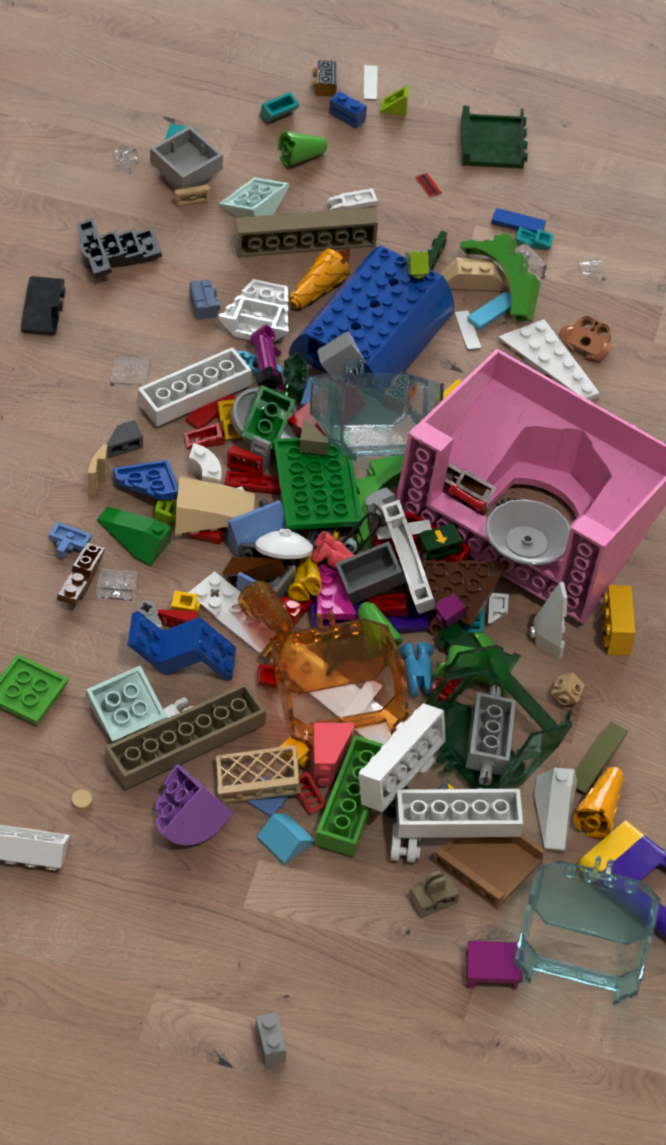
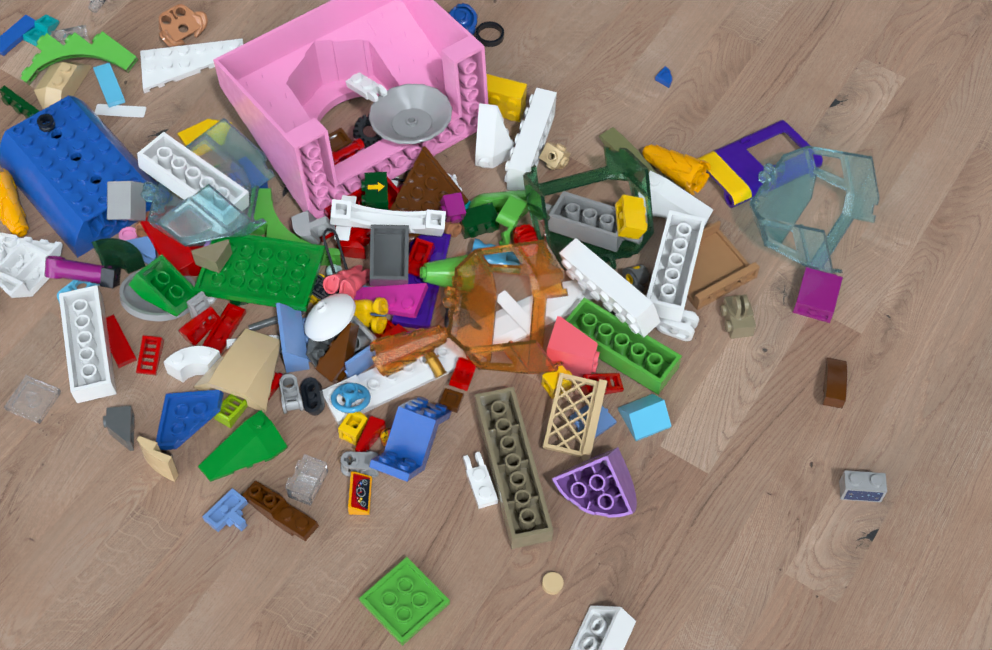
camera: 70 degrees left, 5 degrees up
light aqua slope [85,666,167,743] -> none
yellow slope [217,399,241,440] -> none
lime slope [405,251,429,278] -> none
none -> black bush [37,114,56,132]
none -> white brick [137,132,249,228]
none -> light grey piece [279,374,304,414]
none -> black plate [301,377,325,416]
none -> dark azure piece [331,383,371,413]
none -> white hinge [345,72,387,103]
none -> slope [348,471,372,515]
none -> reddish brown tile [439,388,464,413]
none -> white brick [505,88,557,191]
none -> yellow brick [615,195,647,239]
none -> reddish brown slope [823,357,847,409]

